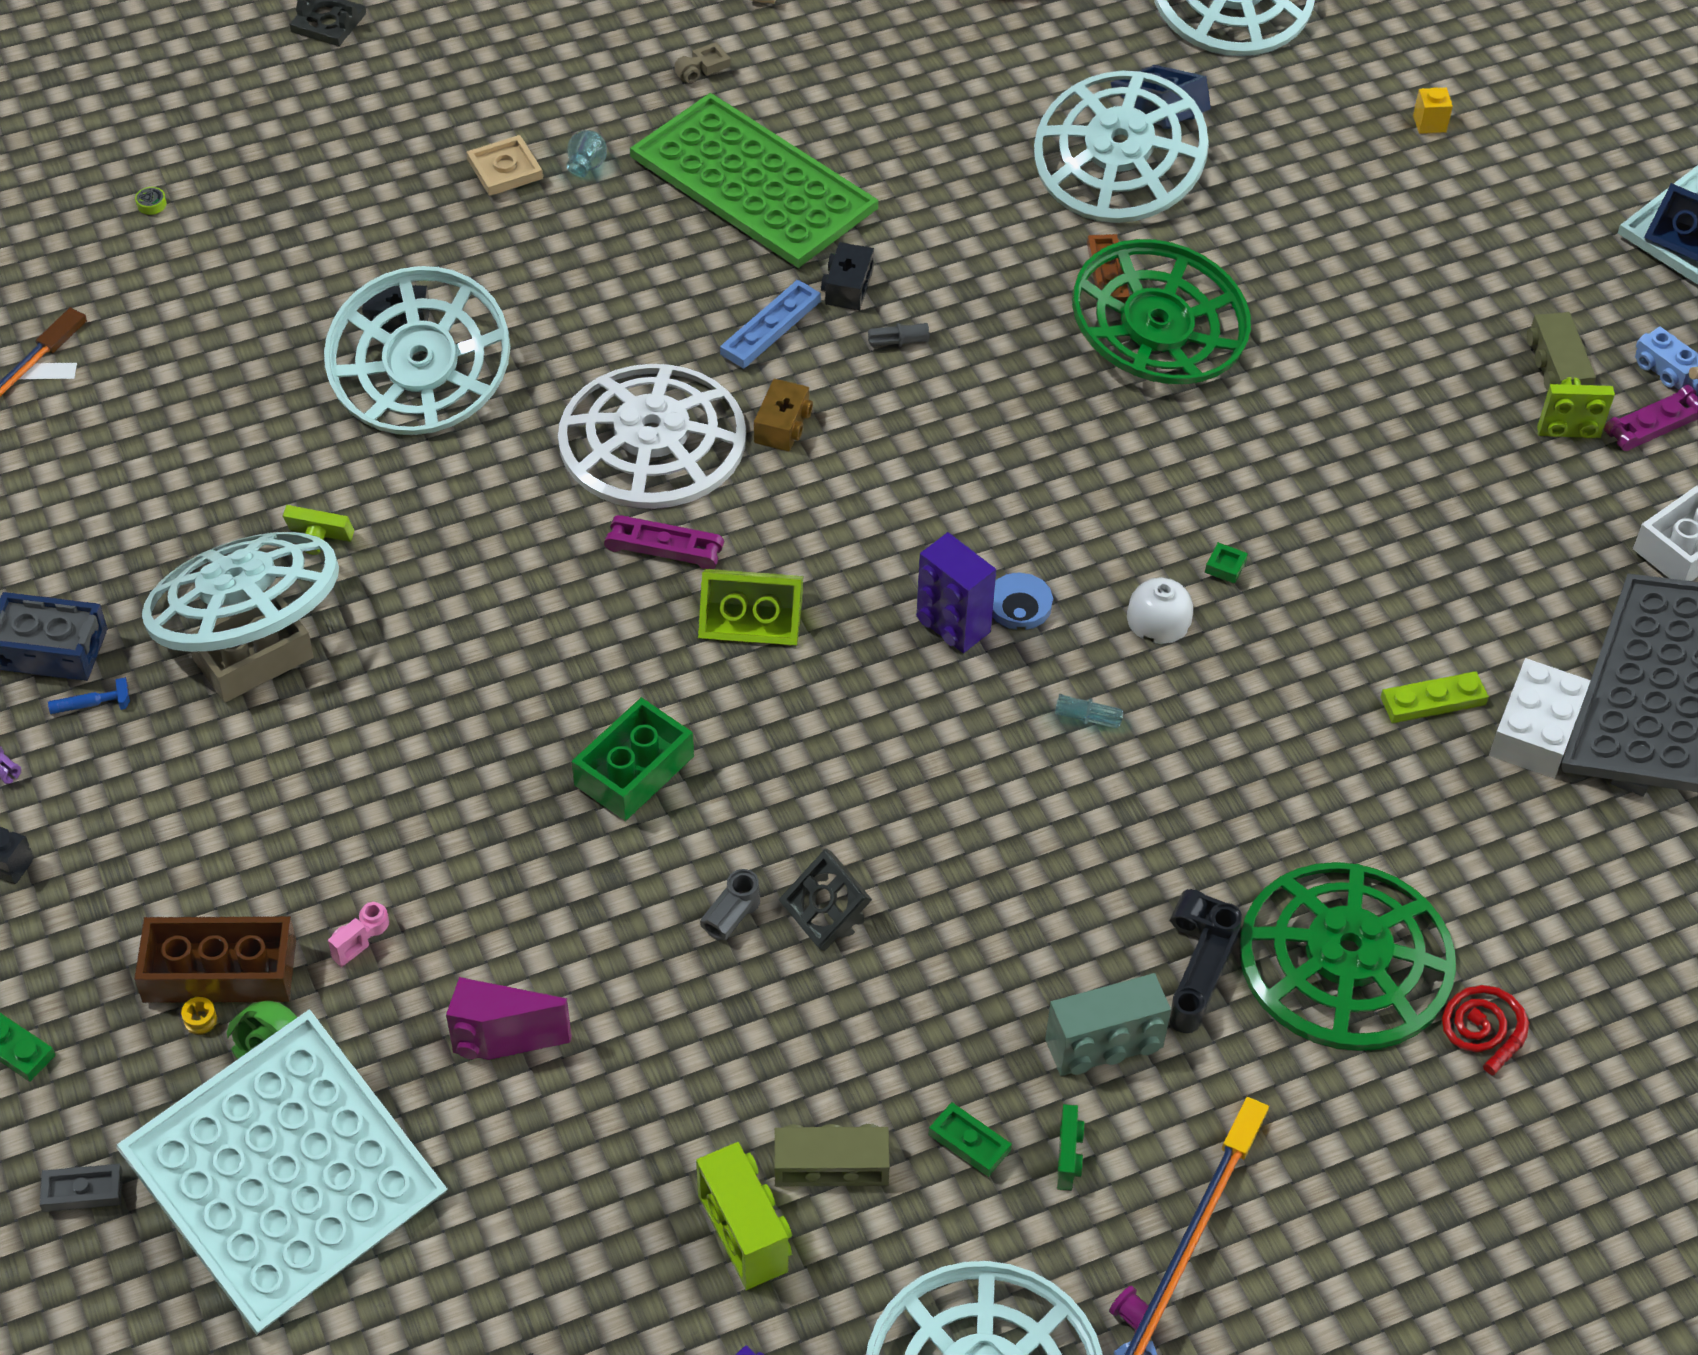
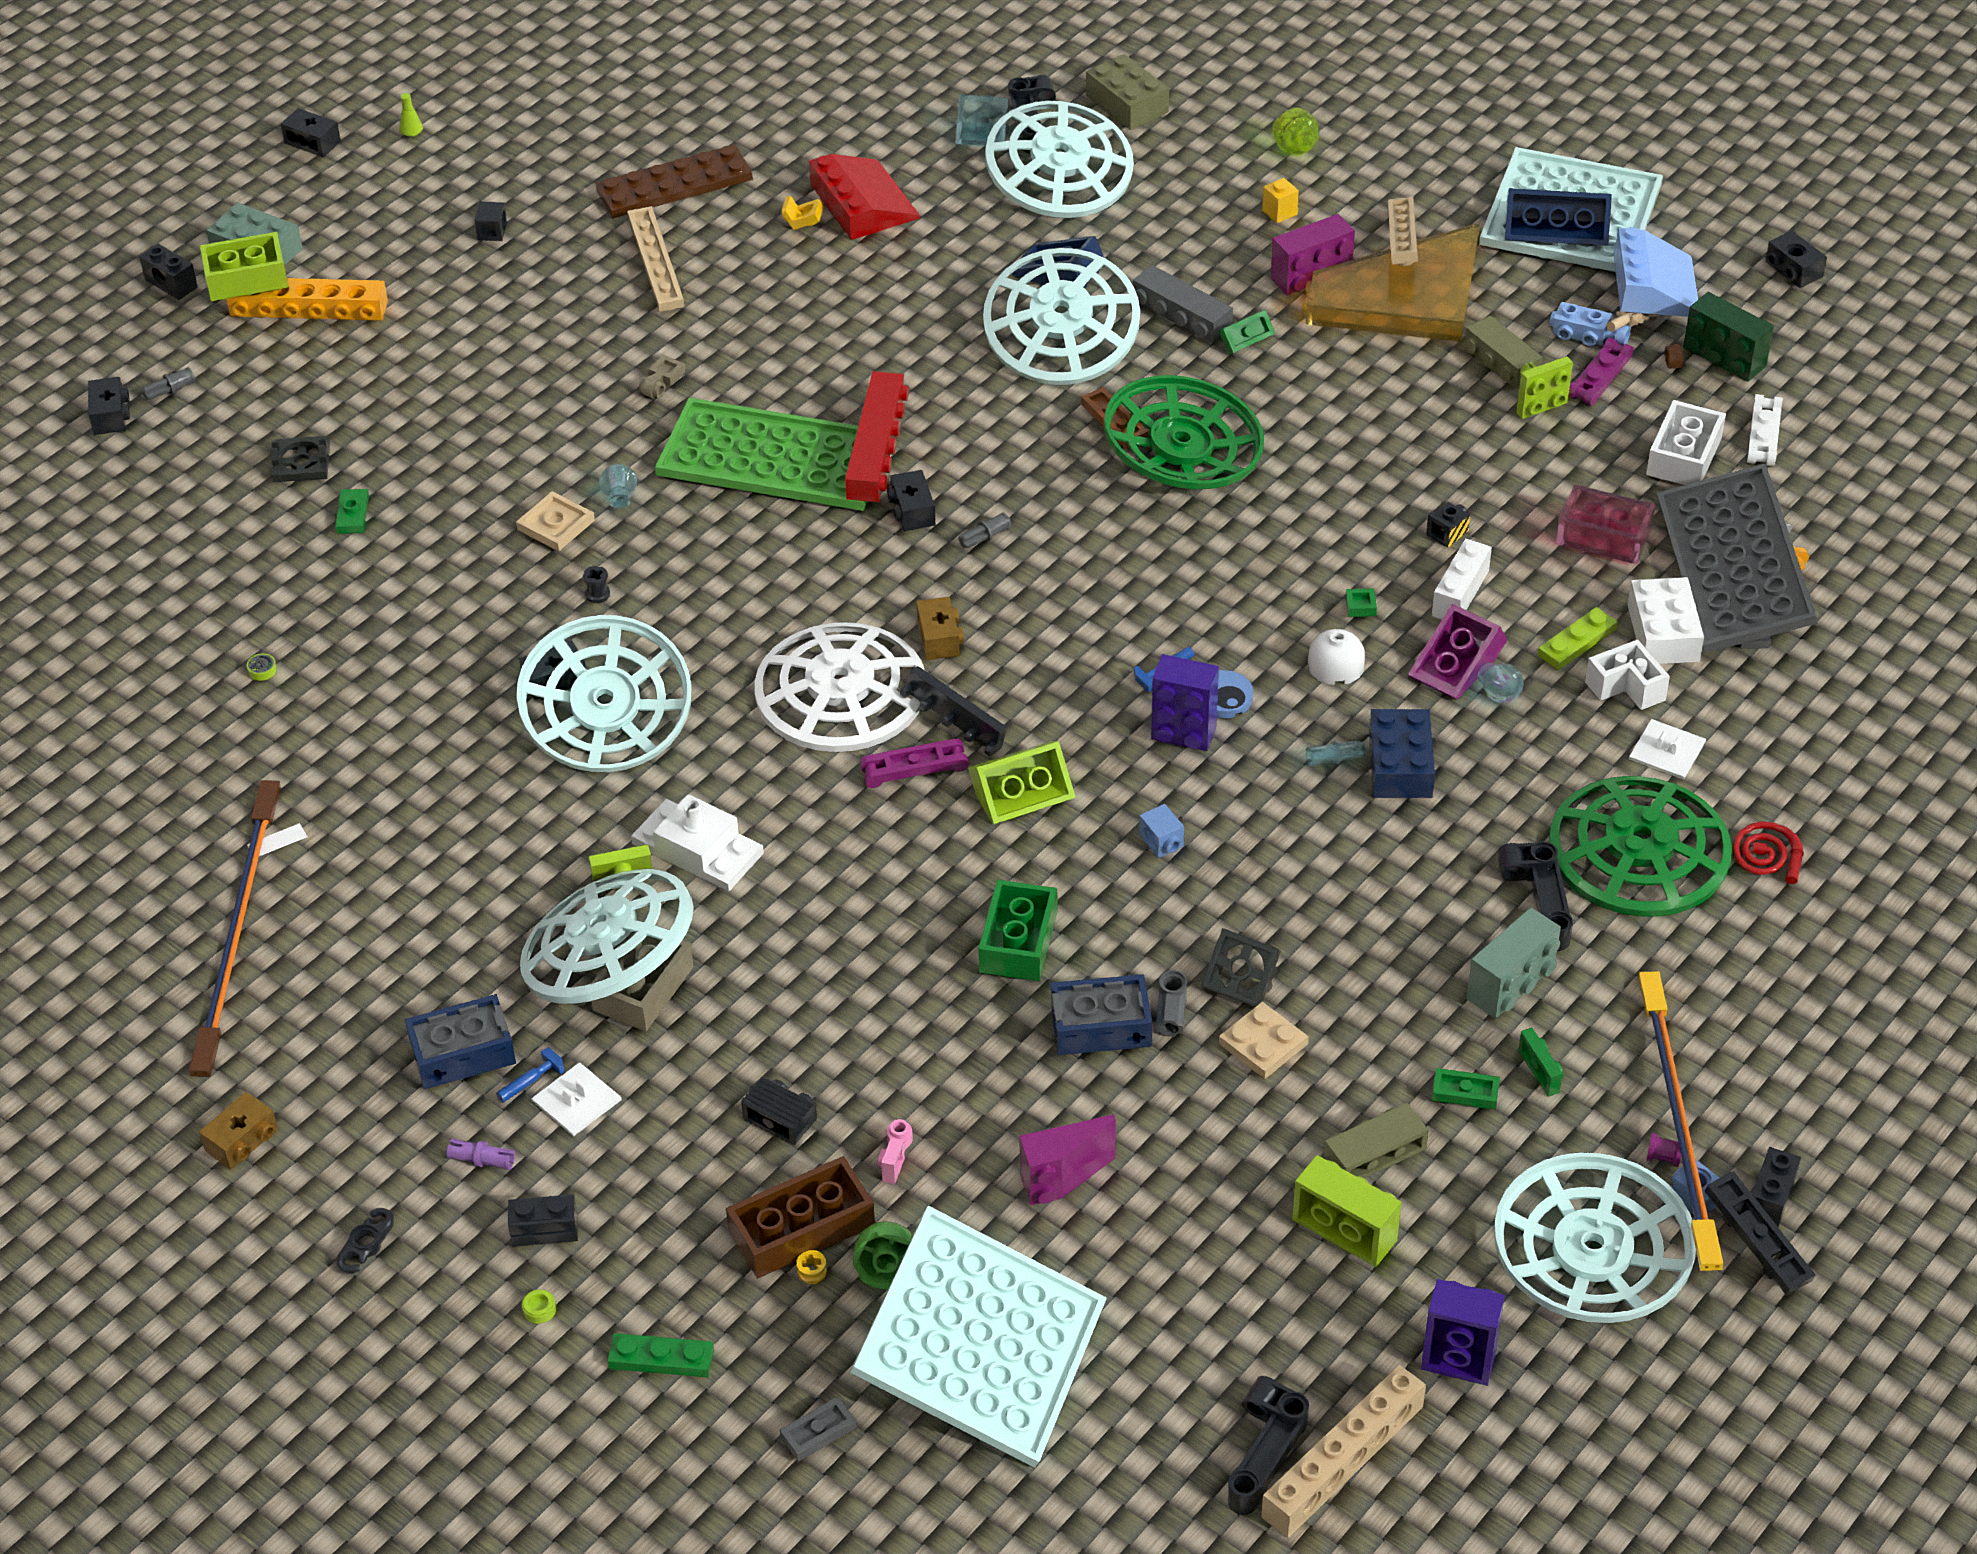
camera: 25 degrees left, 5 degrees down
medium blue plate [720,279,821,369] -> none
none -> green plate [335,489,369,534]
none -> white piece [531,1062,622,1137]
none -> black bush [583,566,610,603]
none -> white brick [631,794,764,892]
none -> black brick [741,1076,817,1145]
none -> red brick [845,371,909,502]
none -> black hinge [900,666,1007,757]
none -> piece [1050,974,1152,1055]
none -> dark grey brick [1133,265,1233,343]
none -> blue piece [1134,647,1194,692]
none -> medium blue brick [1139,804,1184,858]
none -> plate [1219,309,1276,354]
none -> tan plate [1219,1002,1309,1079]
none -> clear neon green piece [1271,107,1320,156]
none -> magenta brick [1271,214,1355,295]
none -> clear yellow slope [1302,224,1480,342]
none -> dark blue brick [1369,709,1435,798]
none -> tan plate [1388,197,1418,266]
none -> magenta slope [1408,604,1507,700]
none -> black brick [1426,502,1470,547]
none -> white brick [1432,538,1492,619]
none -> clear light blue piece [1478,663,1523,703]
none -> clear pink brick [1556,484,1656,564]
none -> white brick [1585,640,1670,710]
none -> white piece [1629,719,1706,780]

